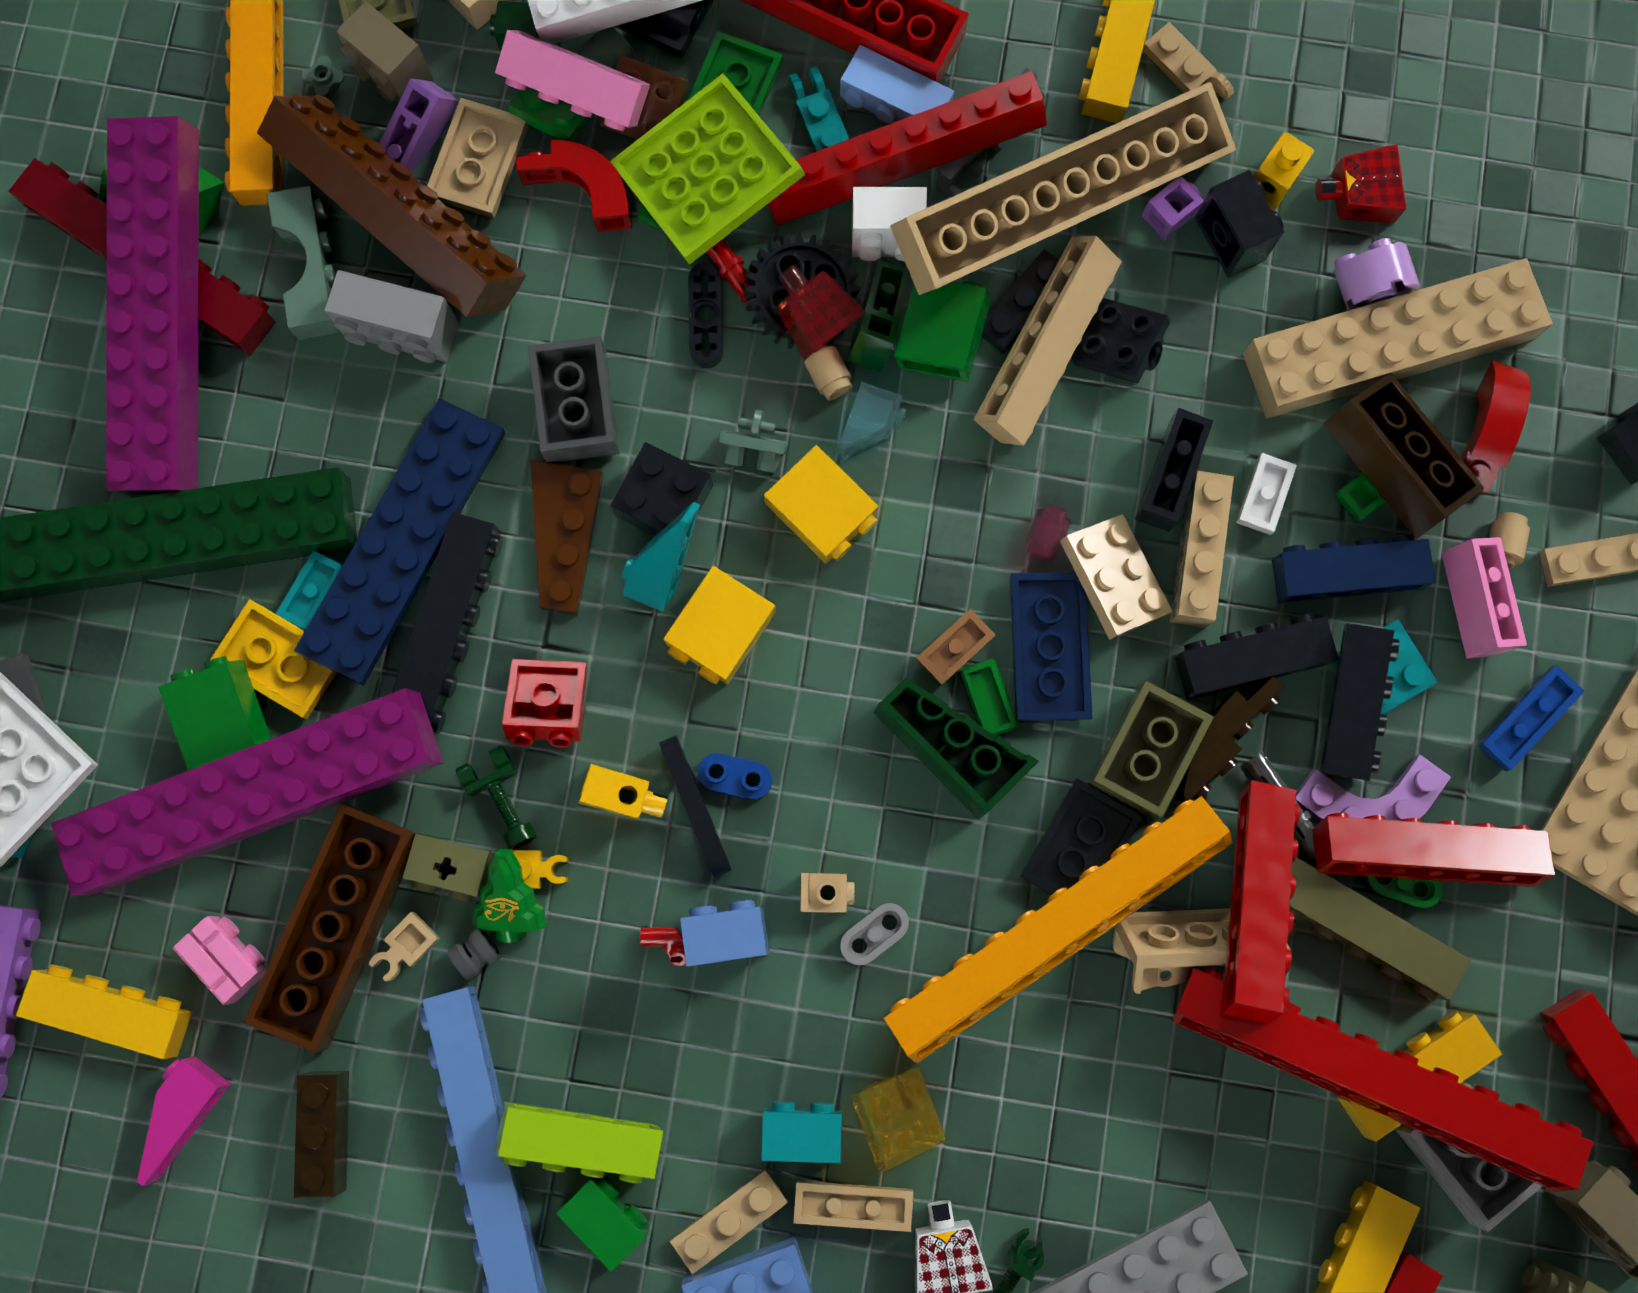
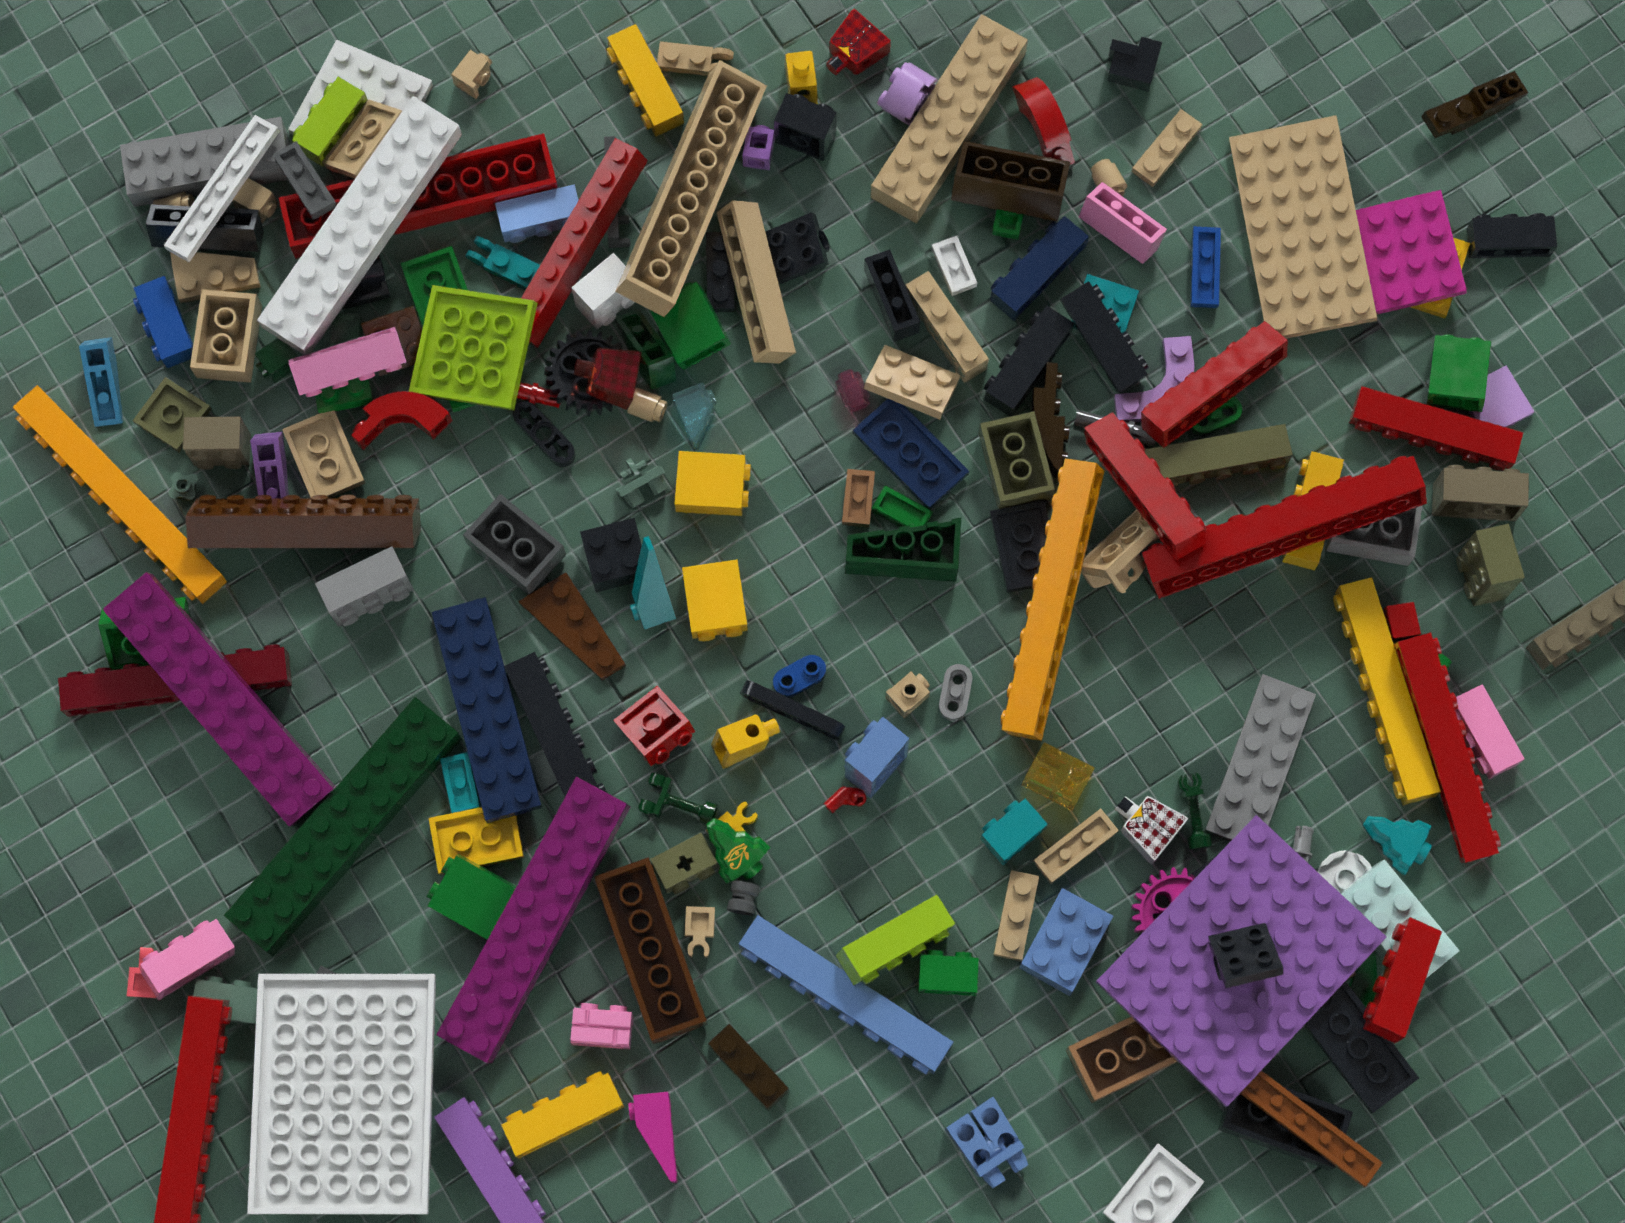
camera: 40 degrees left, 5 degrees down
sand green arch [267,185,341,340] -> none

